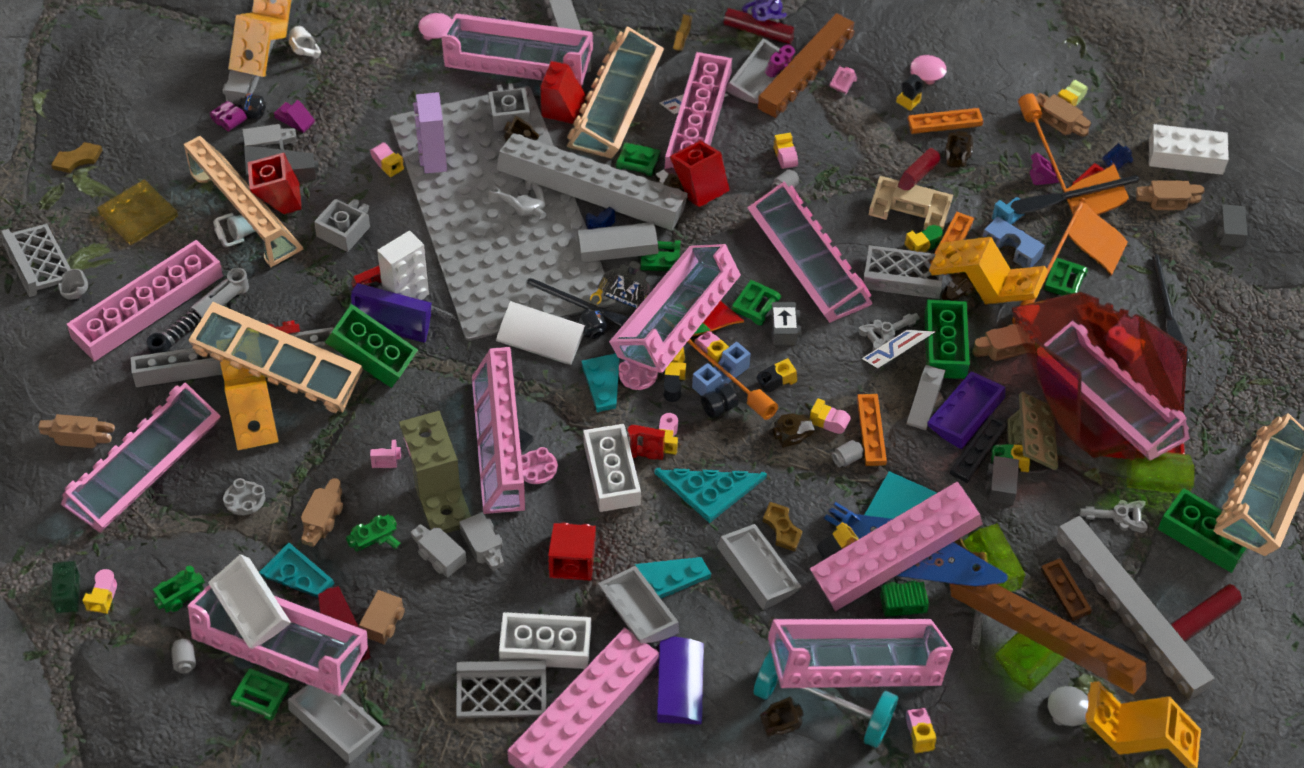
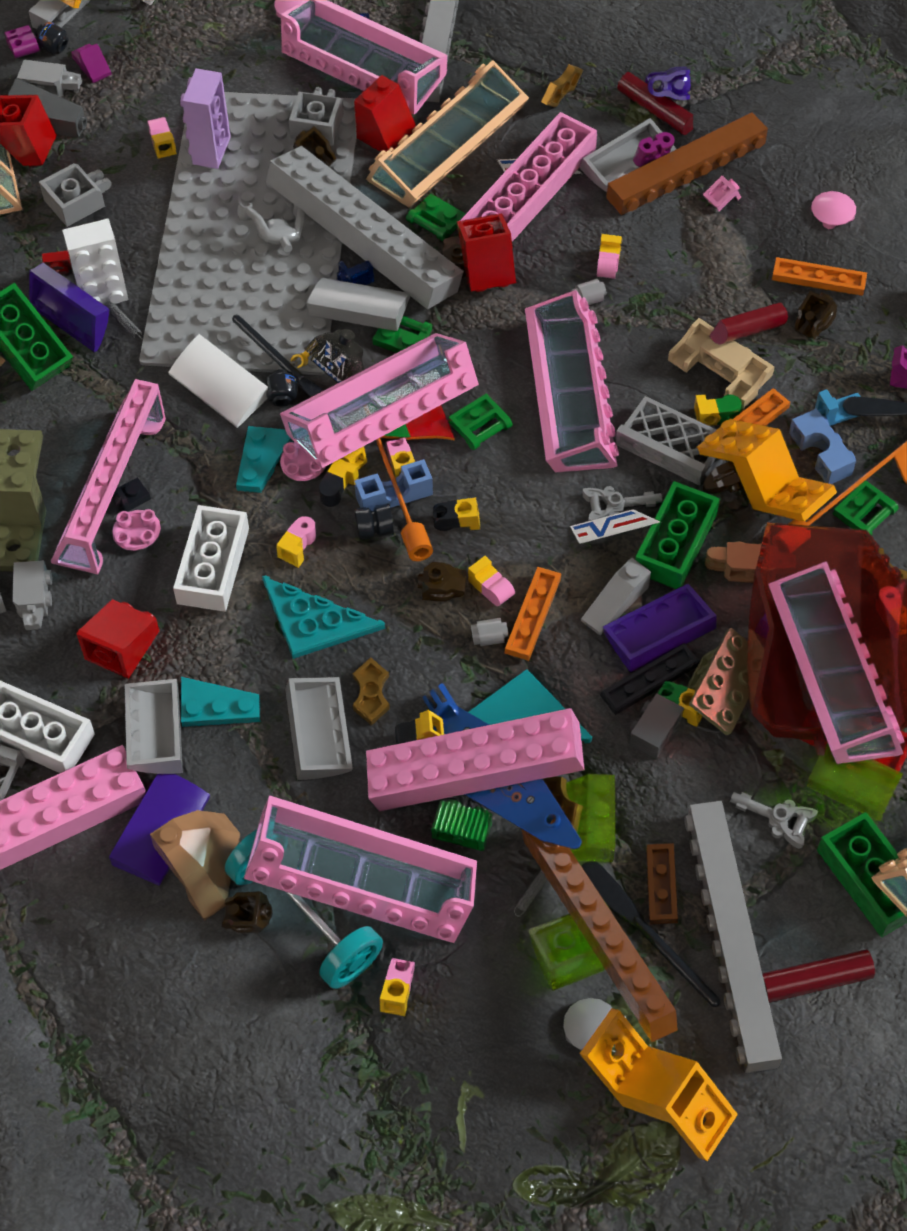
camera: 25 degrees right, 5 degrees up
red plate [627,425,665,460] -> none
dark grey brick [771,302,801,345] -> none
black leg [896,74,923,111] -> none
none -> medium nougat brick [150,810,240,921]

